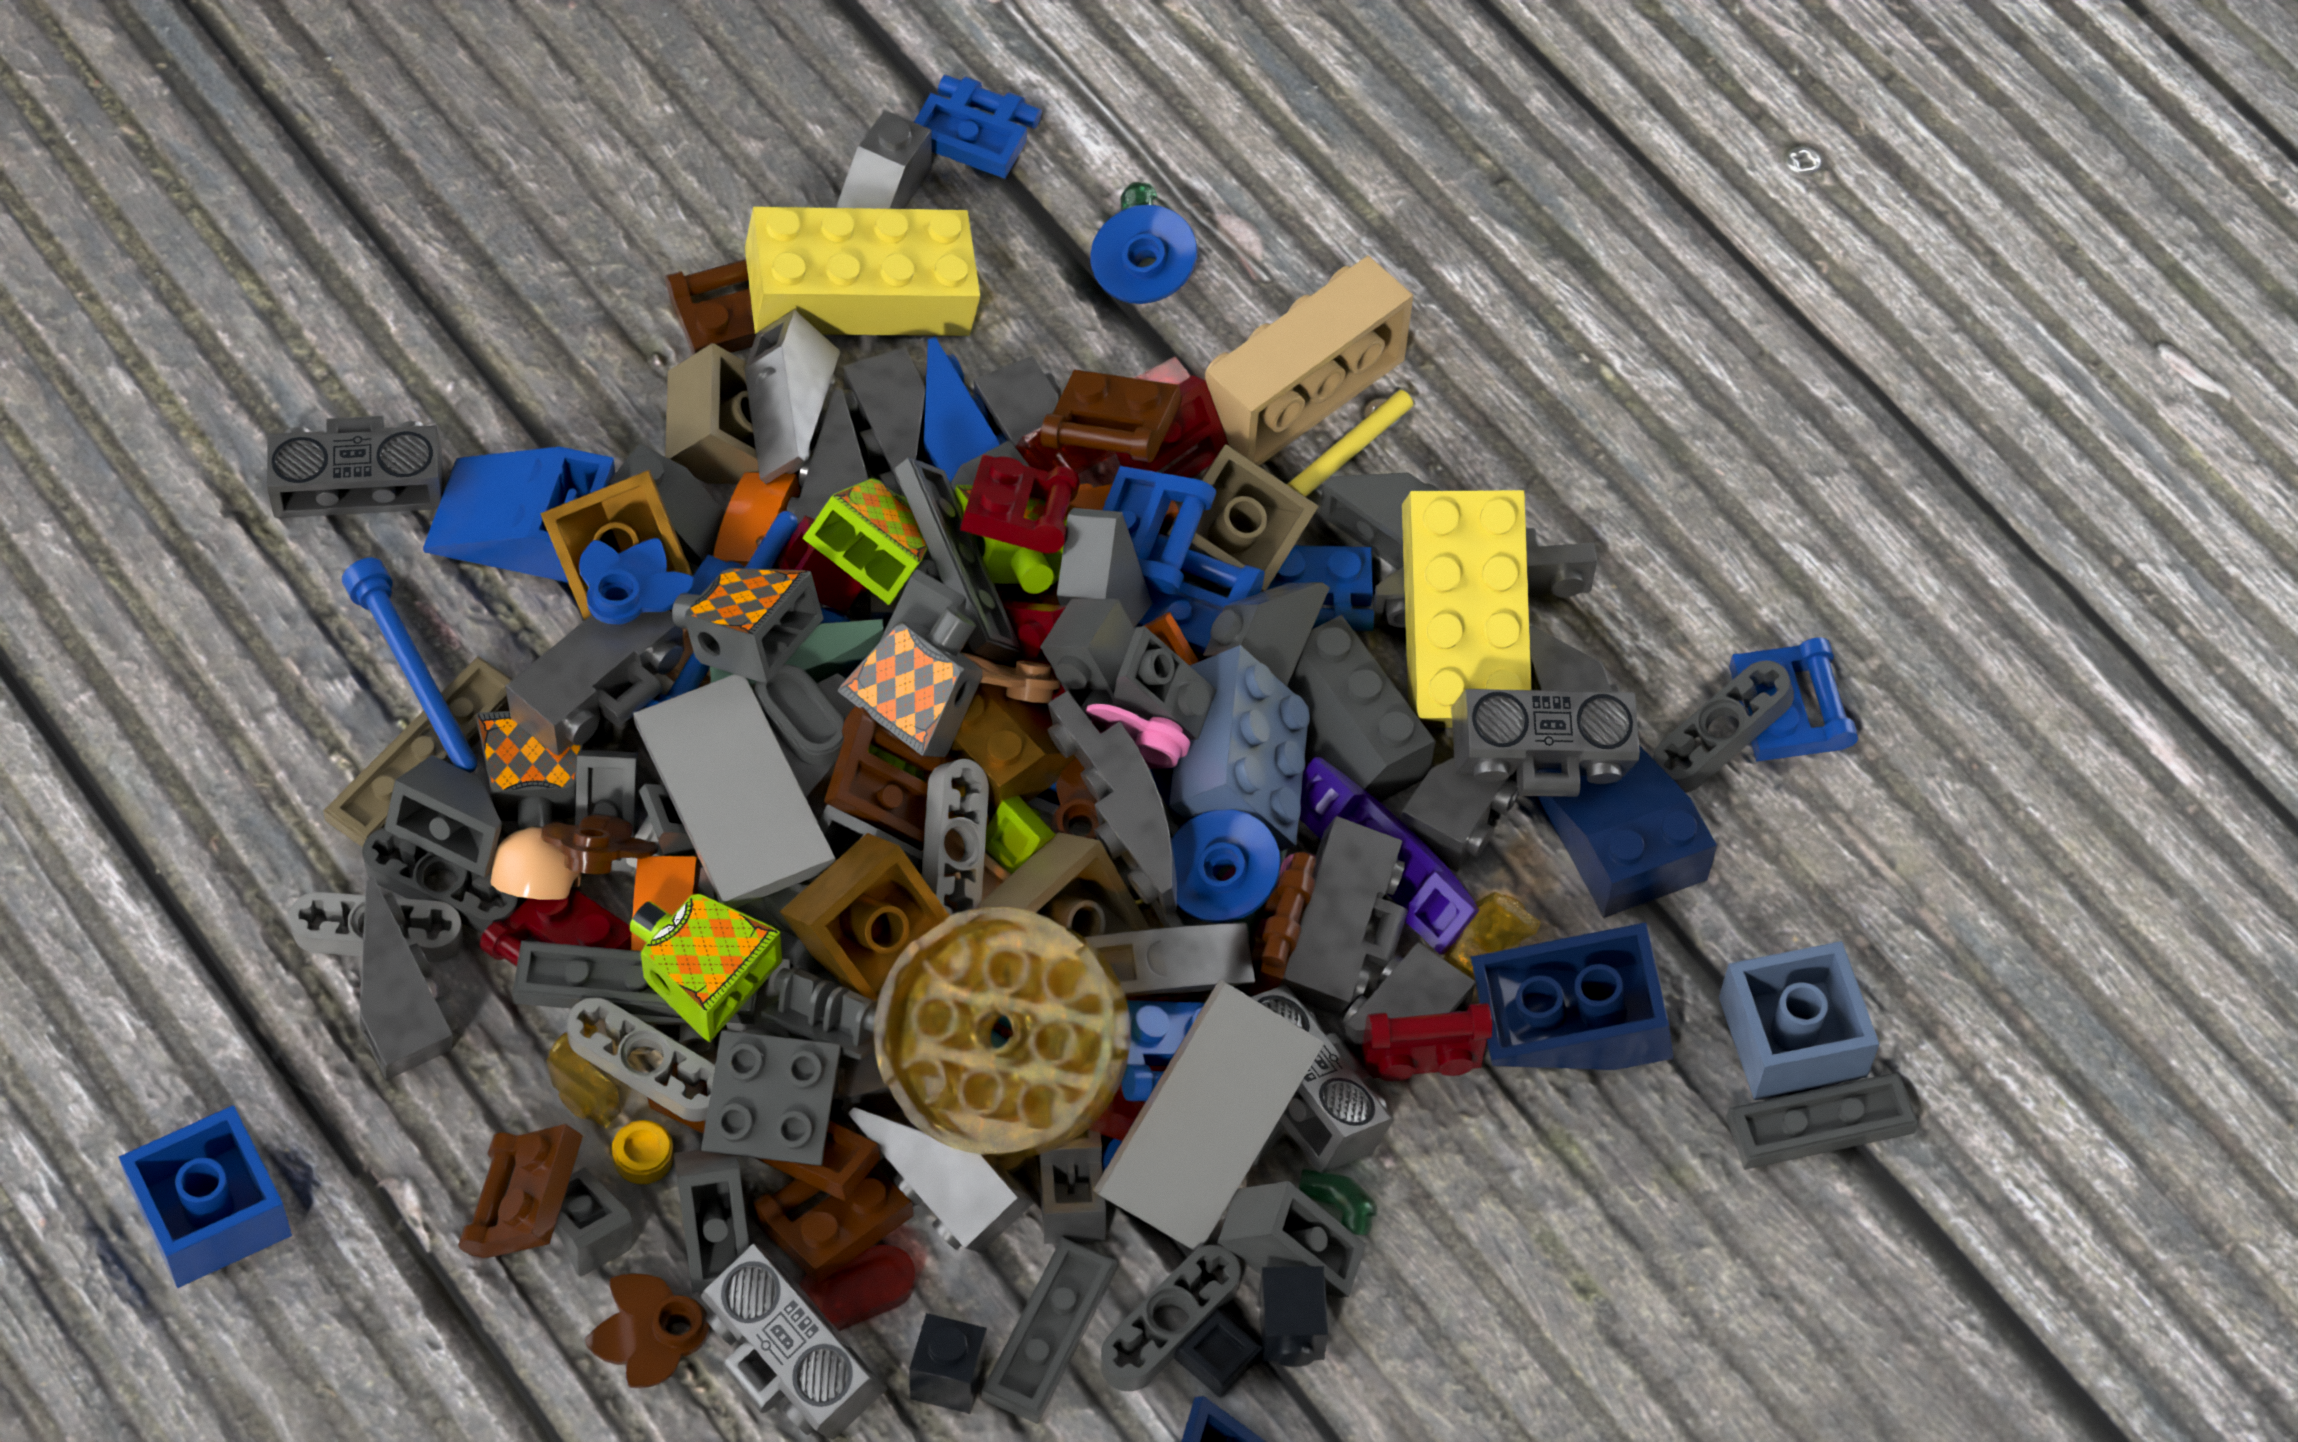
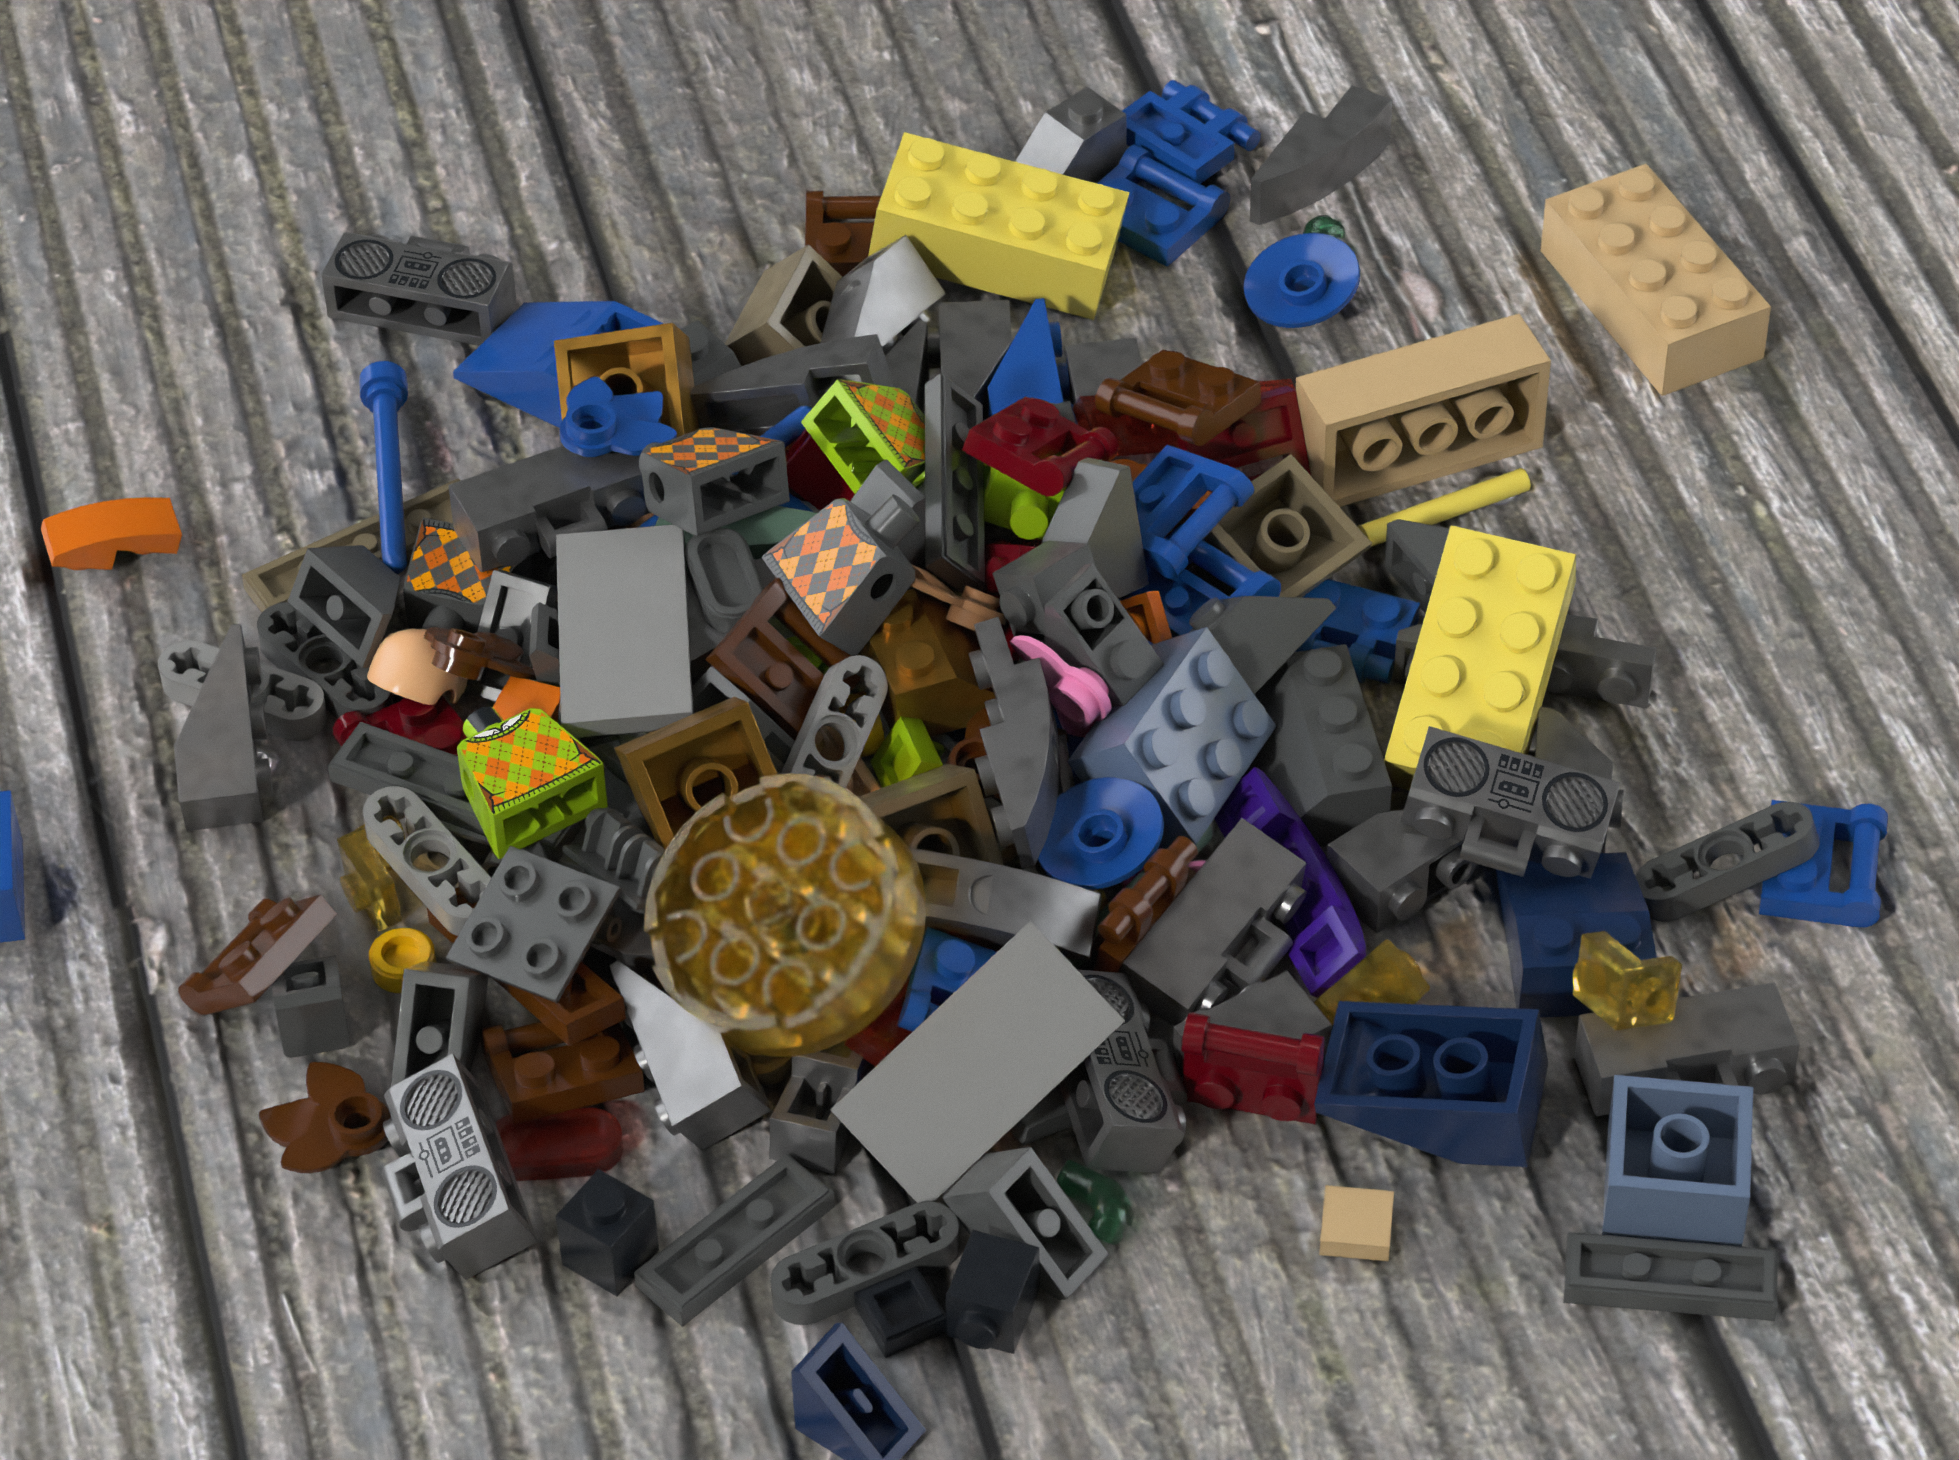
camera: 25 degrees right, 10 degrees down
none -> orange slope [41,497,182,570]
none -> flat silver slope [690,334,894,436]
none -> blue plate [1097,144,1231,267]
none -> flat silver slope [1250,85,1392,225]
none -> tan tile [1319,1185,1394,1261]
none -> tan brick [1541,164,1771,396]
none -> clear yellow bracket [1573,931,1682,1031]
none -> flat silver piece [1574,982,1800,1116]

